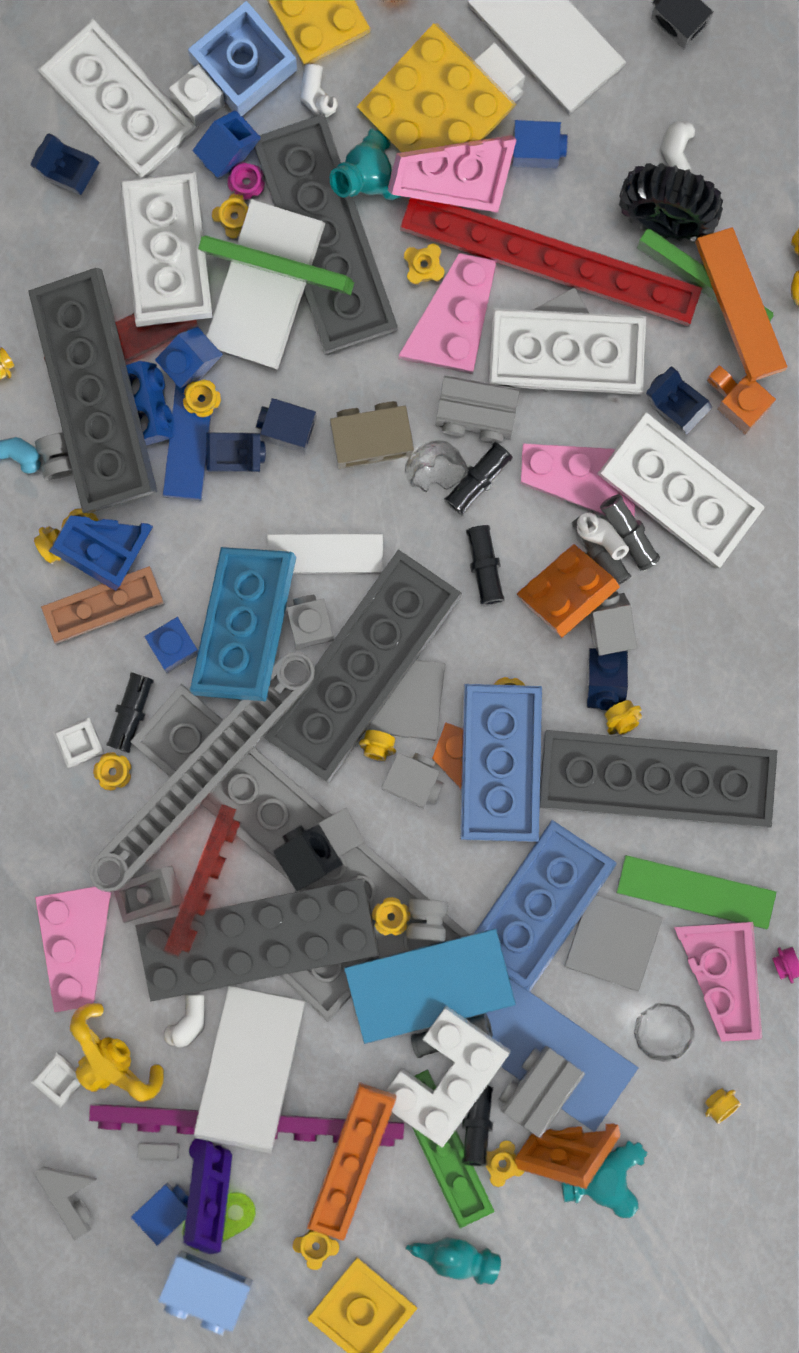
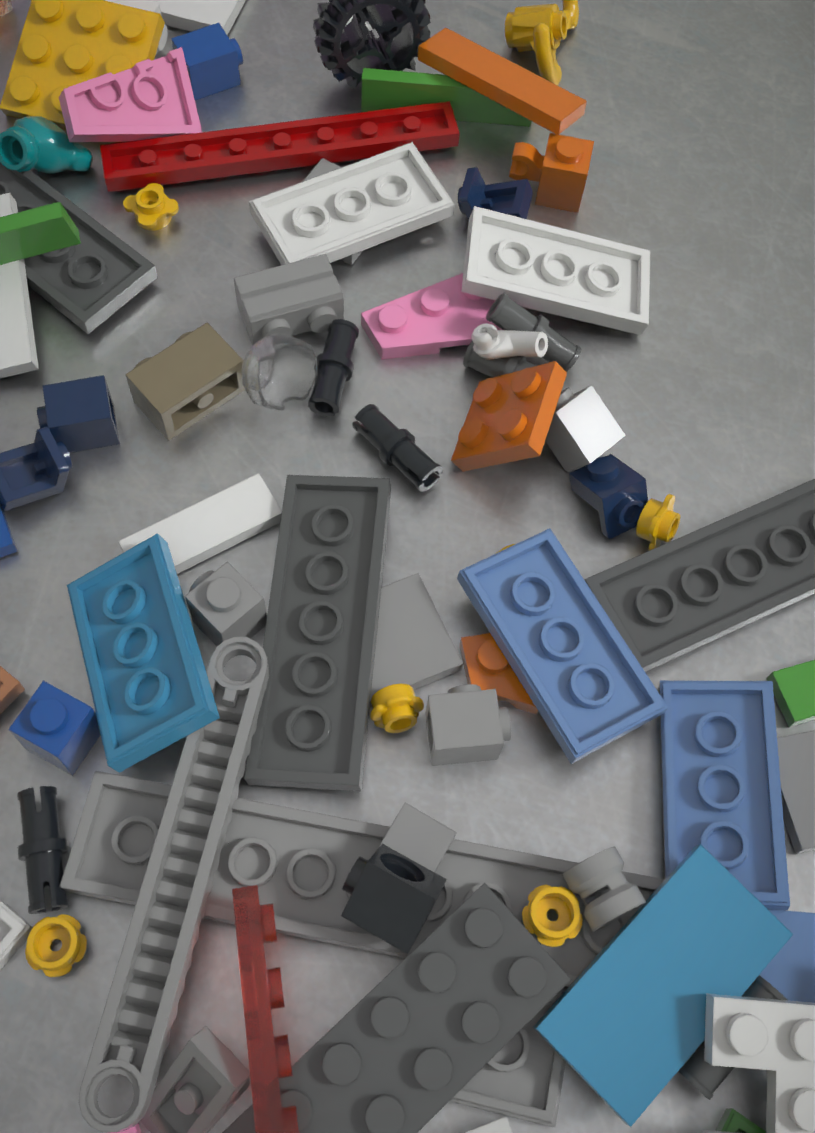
camera: 30 degrees left, 20 degrees down
bright pink wing [398,253,497,374] -> none

